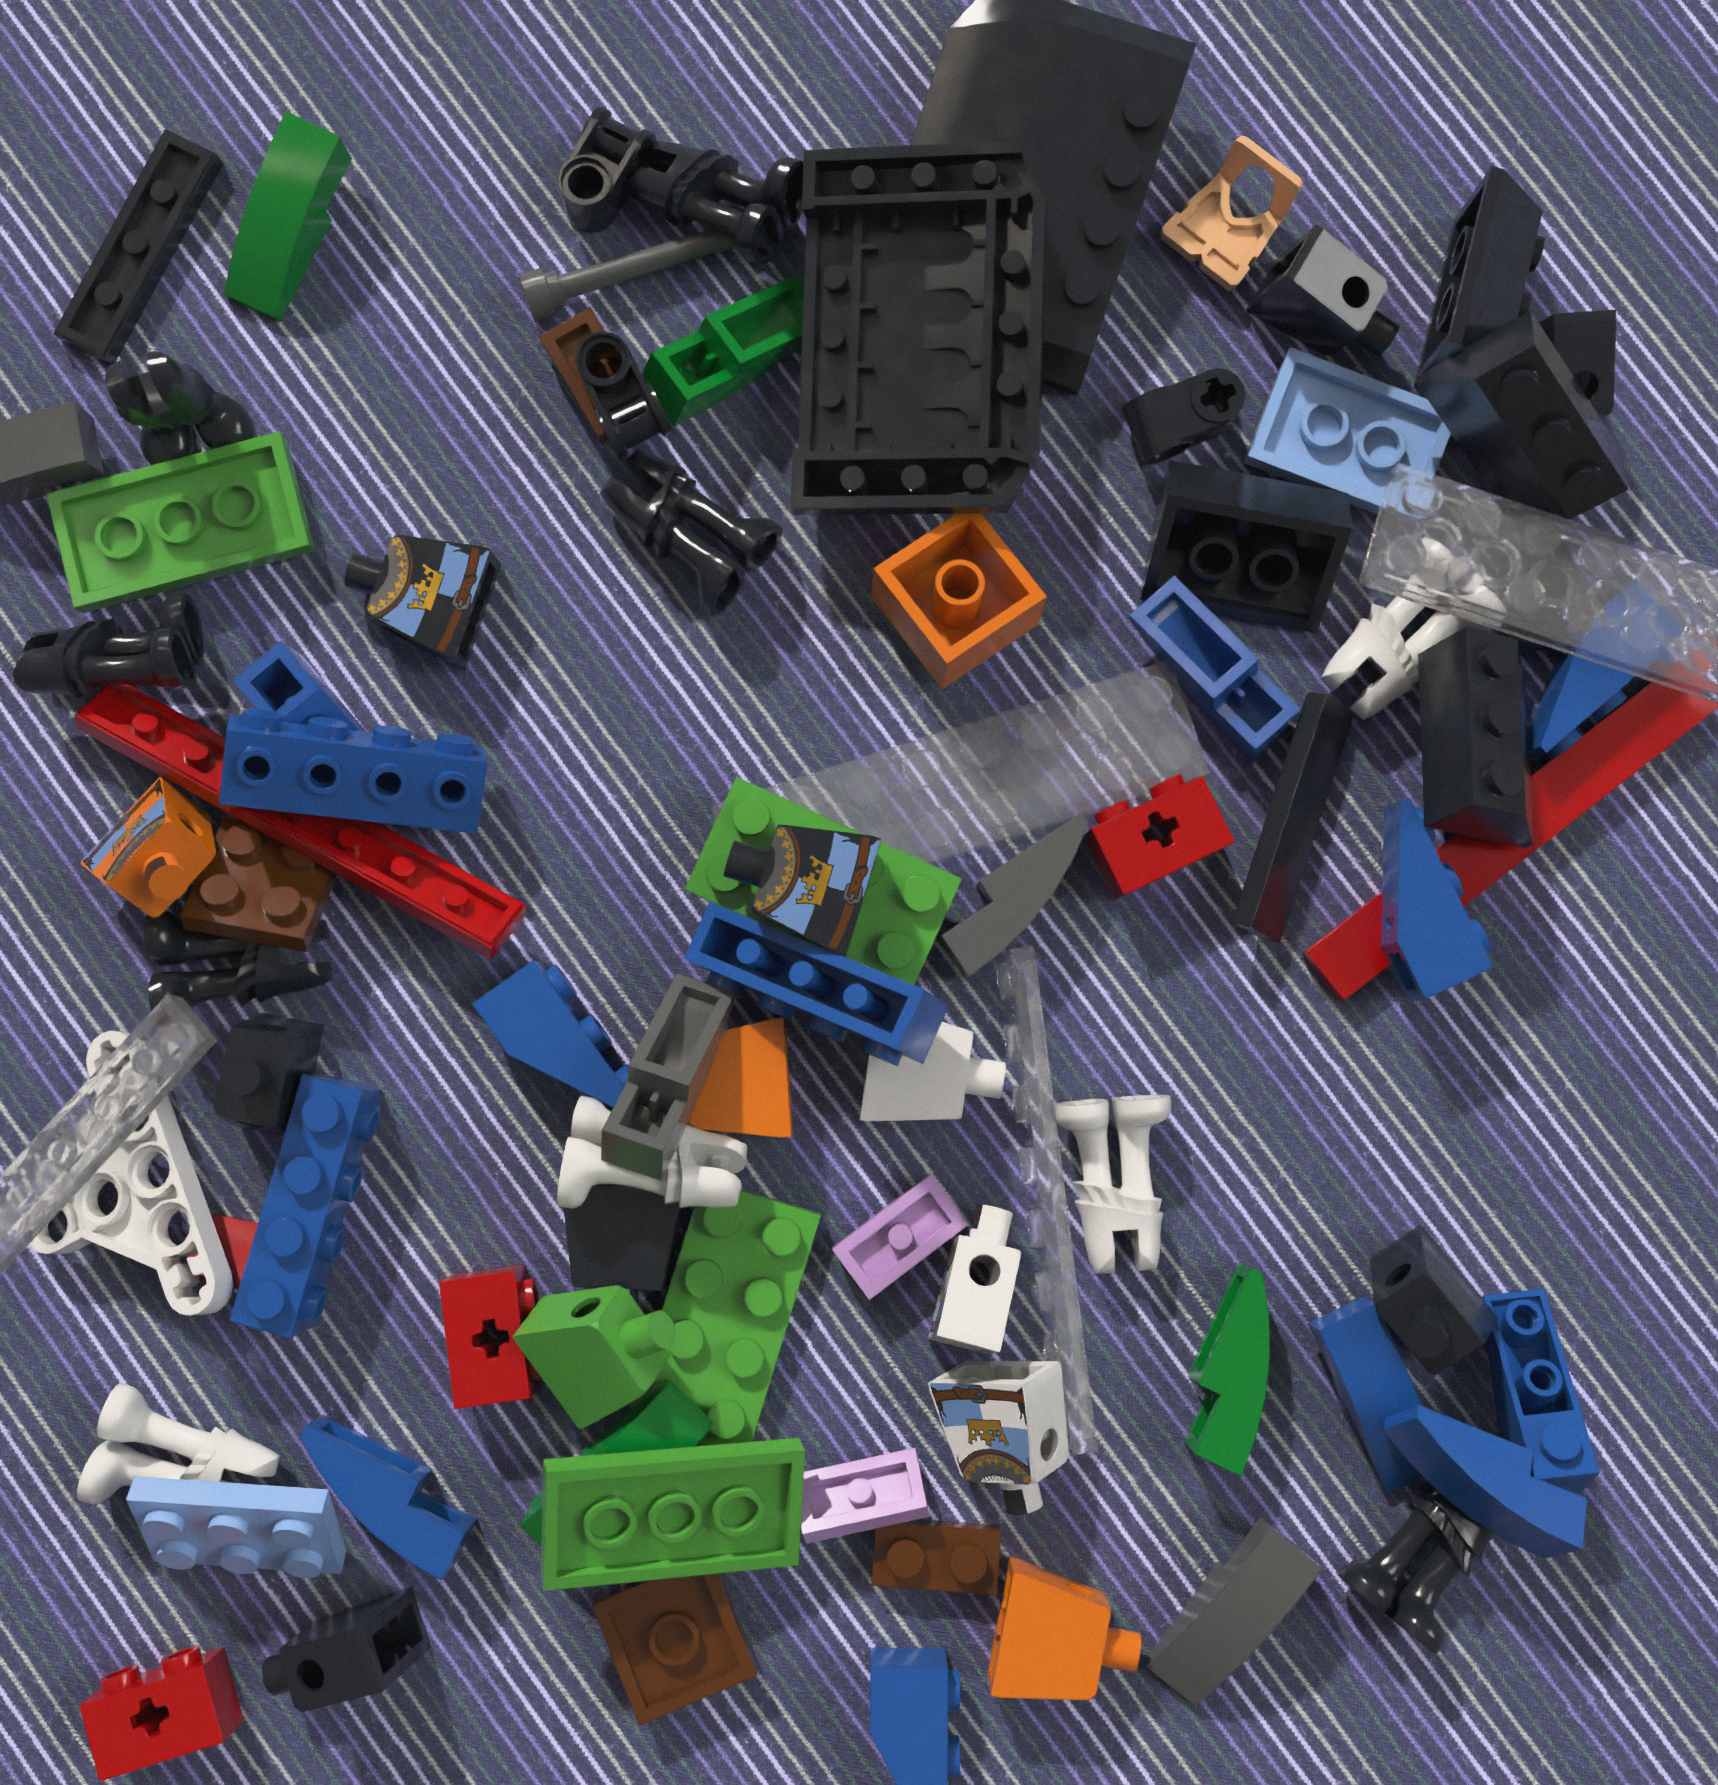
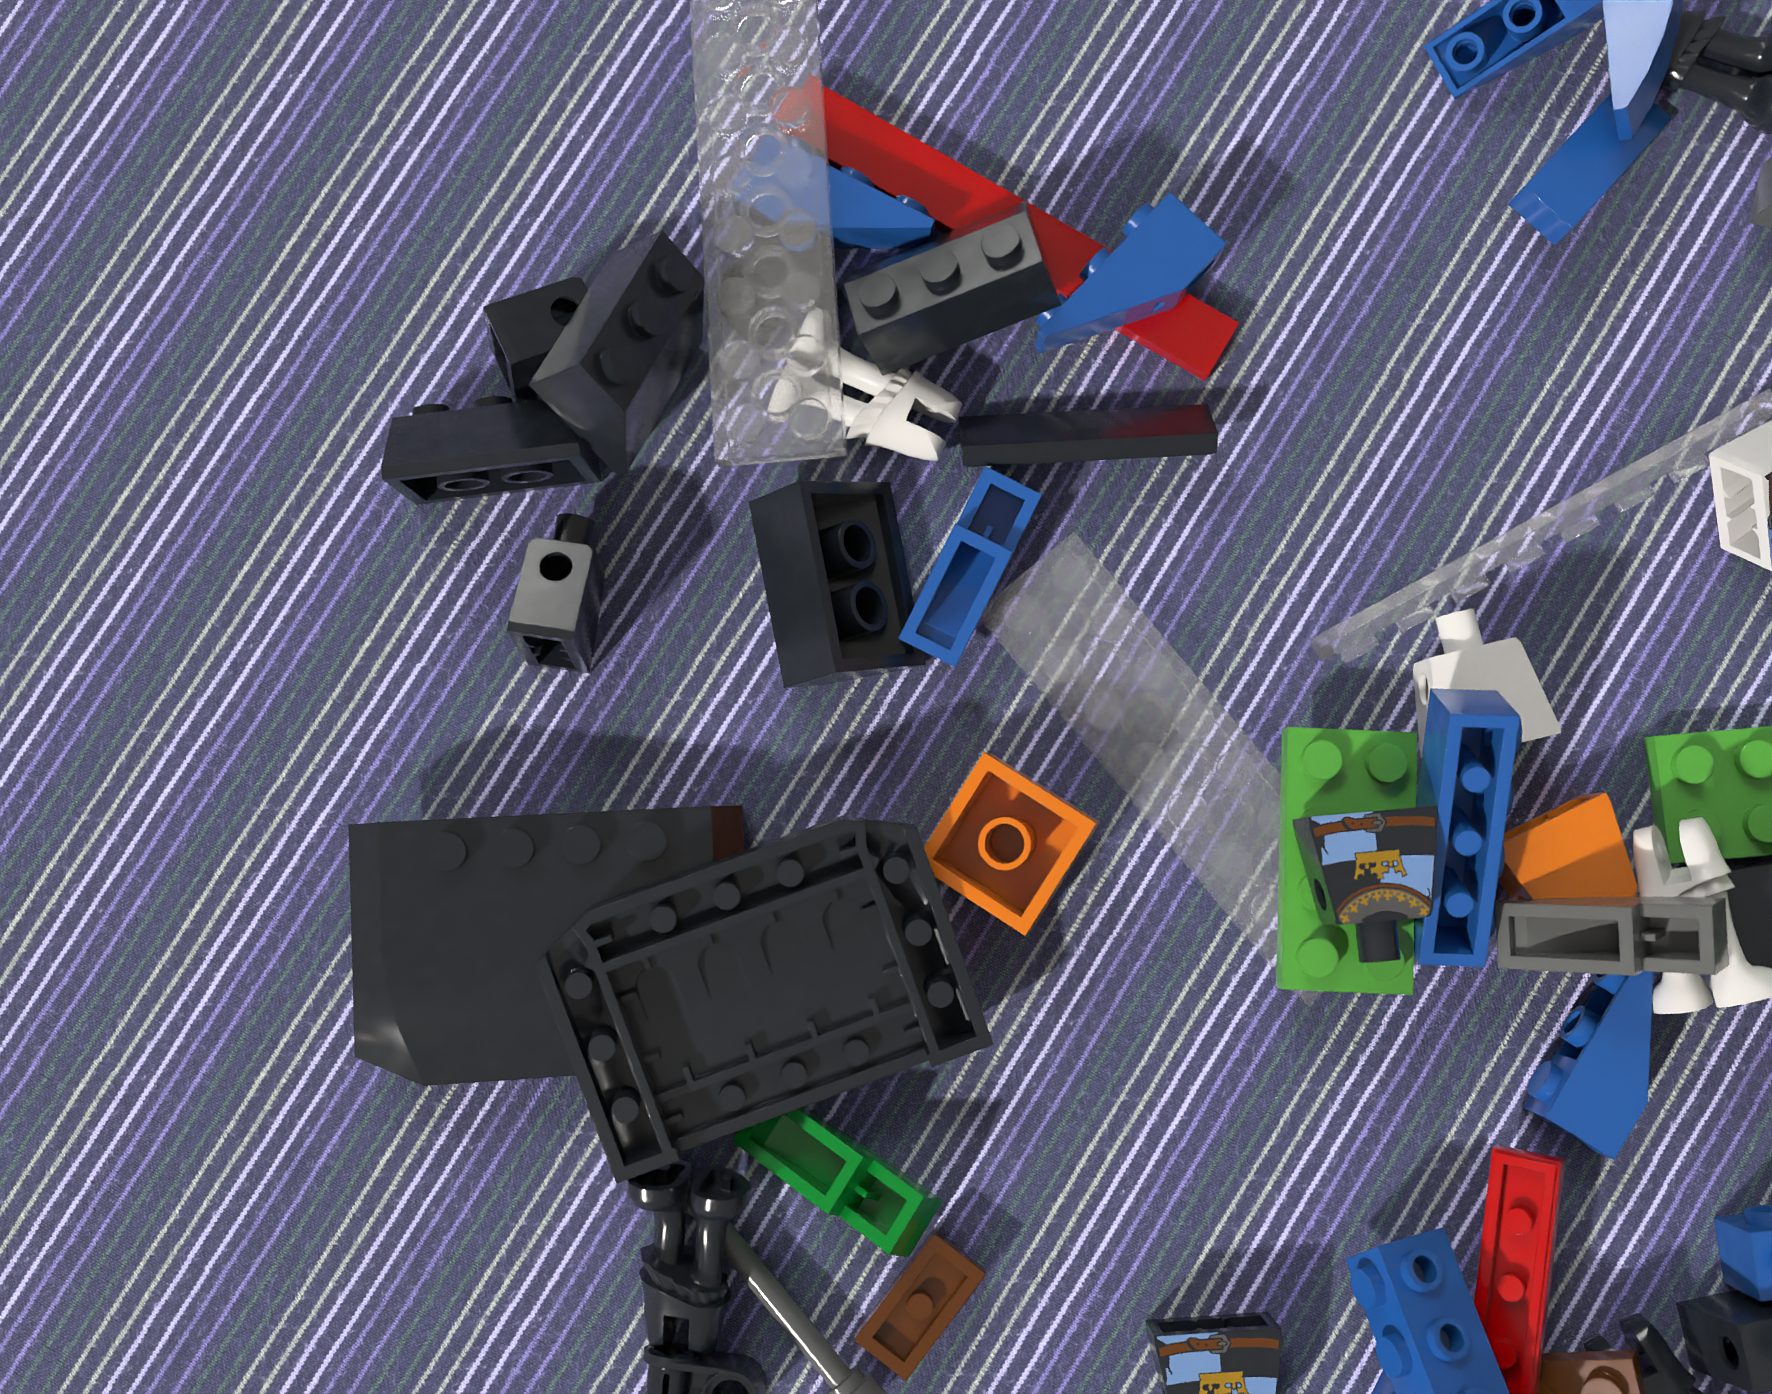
camera: 110 degrees left, 0 degrees up
black piece [575,331,674,461] -> none
black piece [600,448,783,616] -> none
lavender plate [832,1173,969,1300] -> none
white torso [928,1204,1021,1355] -> none
dark grey slope [939,812,1089,979] -> none
white piece [1053,1095,1171,1274] -> none
red brick [1084,774,1235,900] -> none
black piece [1122,368,1246,465] -> none
light nougat piece [1160,135,1303,291] -> none
green slope [1184,1262,1270,1476] -> none
light blue plate [1243,347,1451,527] -> none
black torso [1370,1224,1497,1376] -> none

